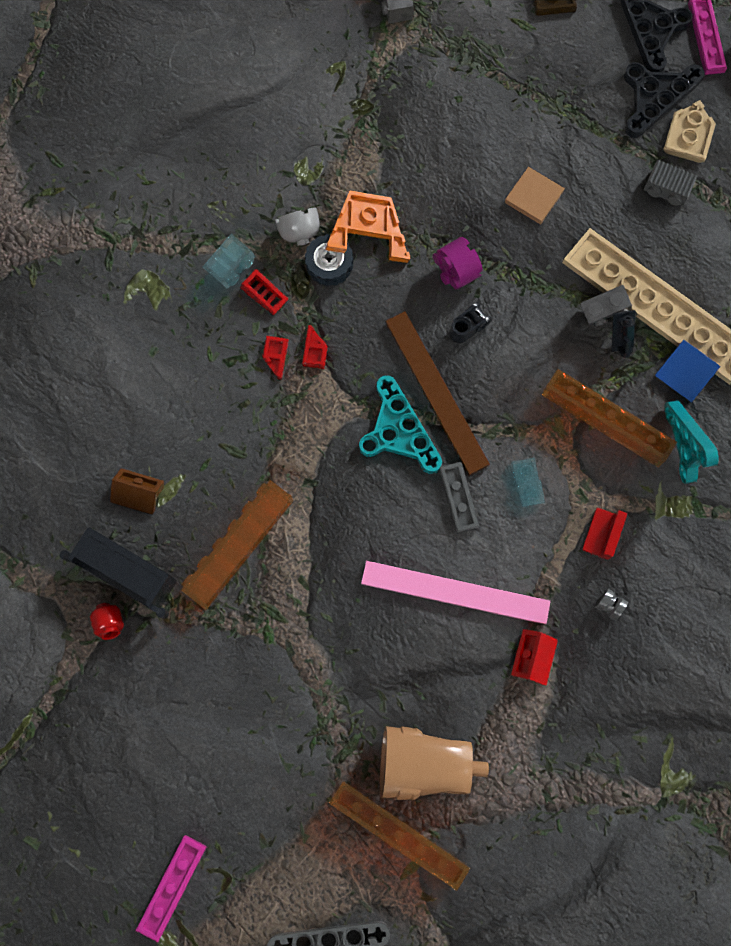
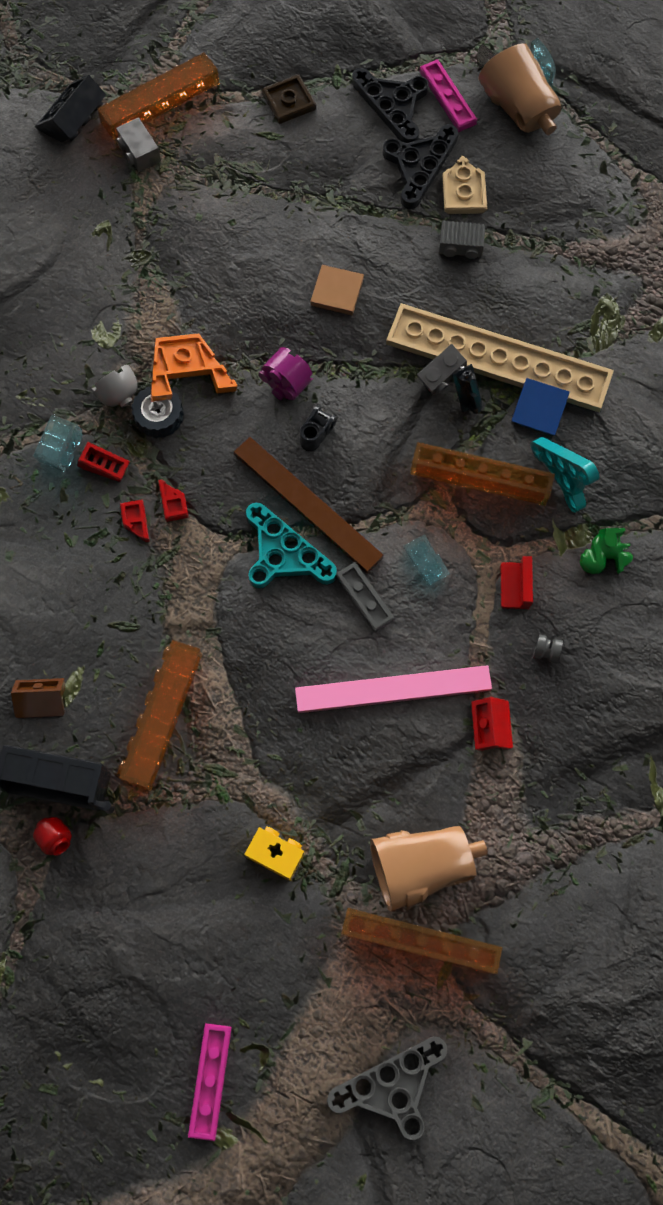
camera: 20 degrees left, 5 degrees down
none -> yellow brick [244,827,305,881]
none -> green animal [580,528,633,574]

